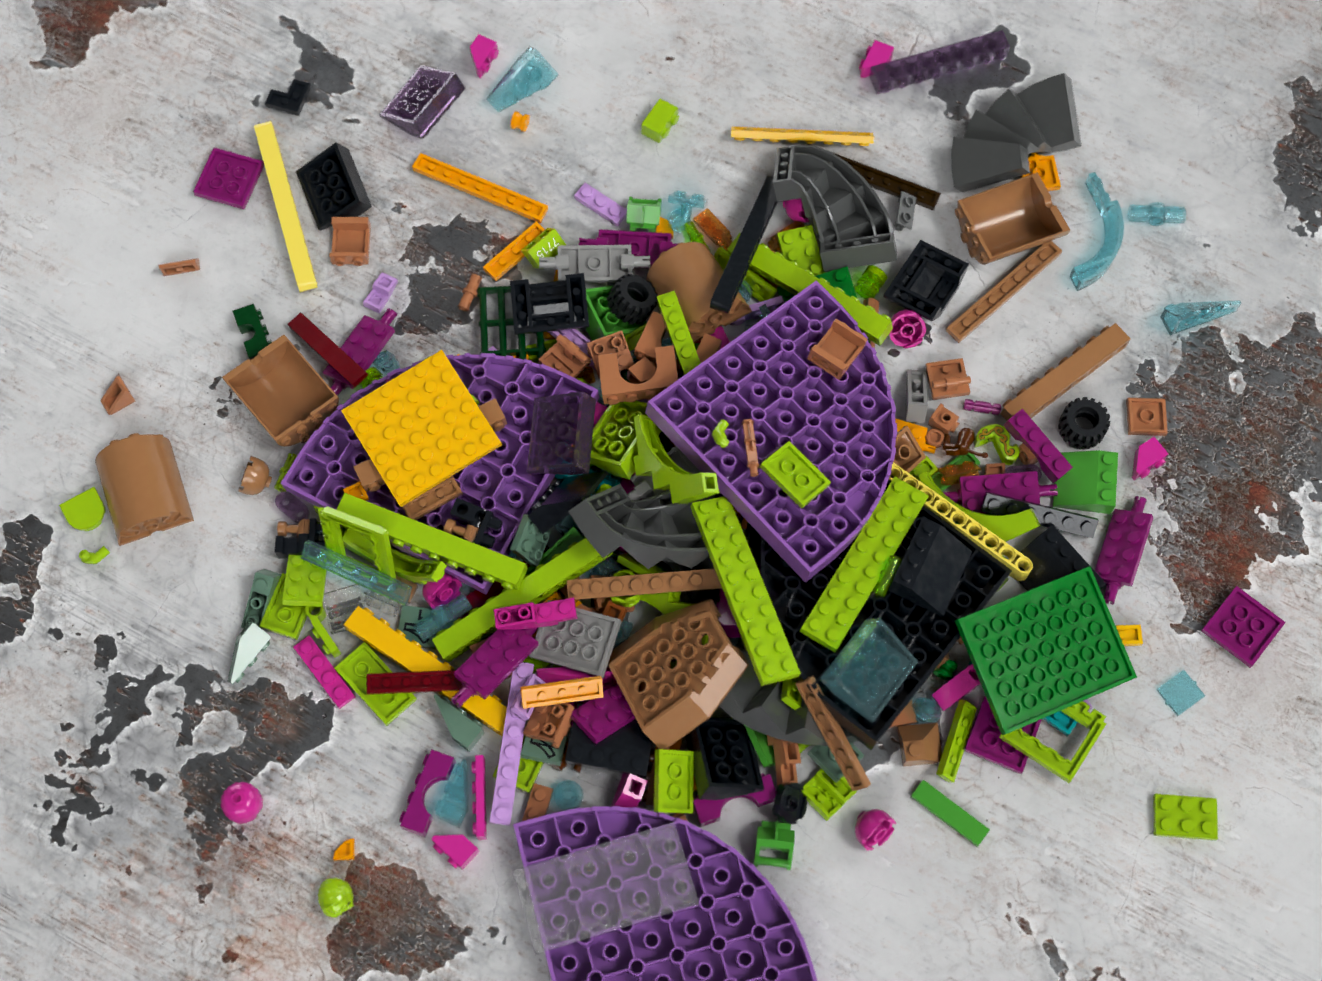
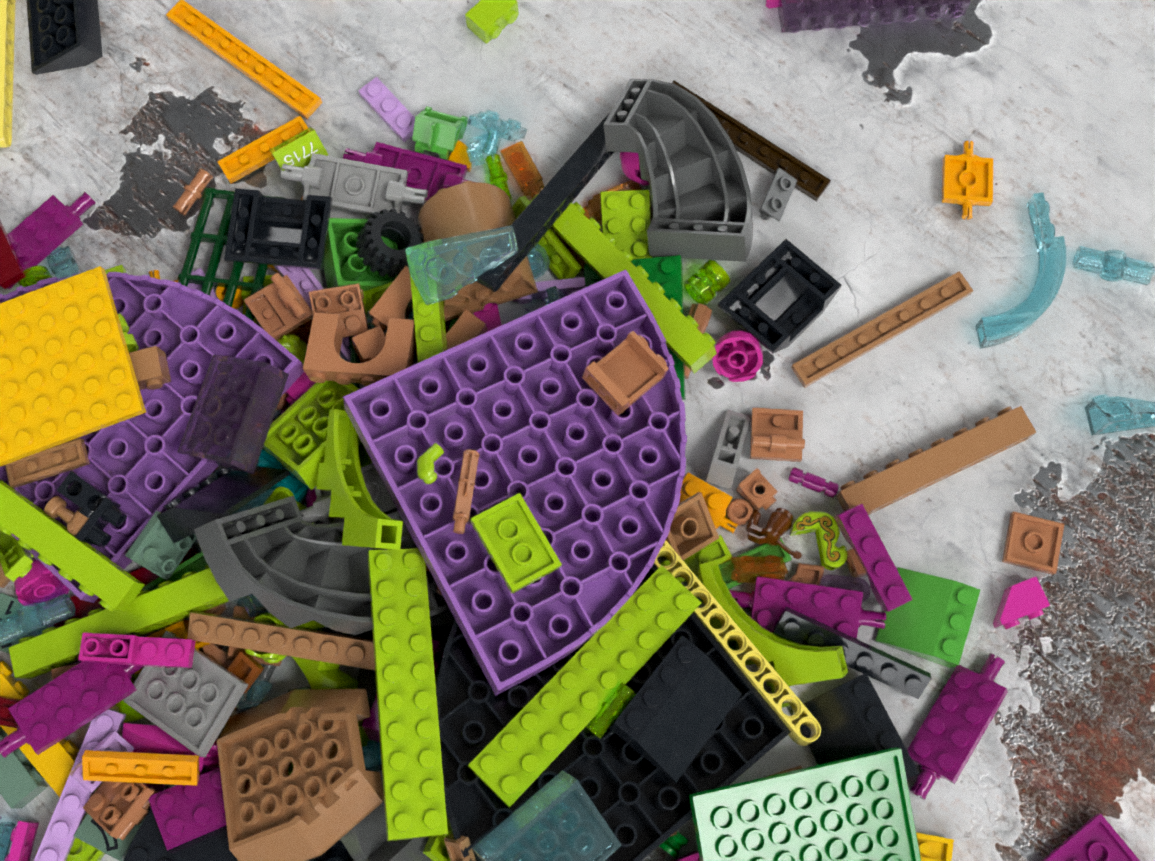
camera: 15 degrees right, 5 degrees up
nougat panel [329,217,371,266] -> none
lavender slope [363,272,398,313] -> none
yellow plate [731,126,874,146] -> none
dark grey piece [951,73,1082,193] -> none
medium nougat cylinder [955,173,1070,265] -> none
black tyre [1058,397,1111,449] -> none
none -> clear light blue wedge [405,225,518,305]

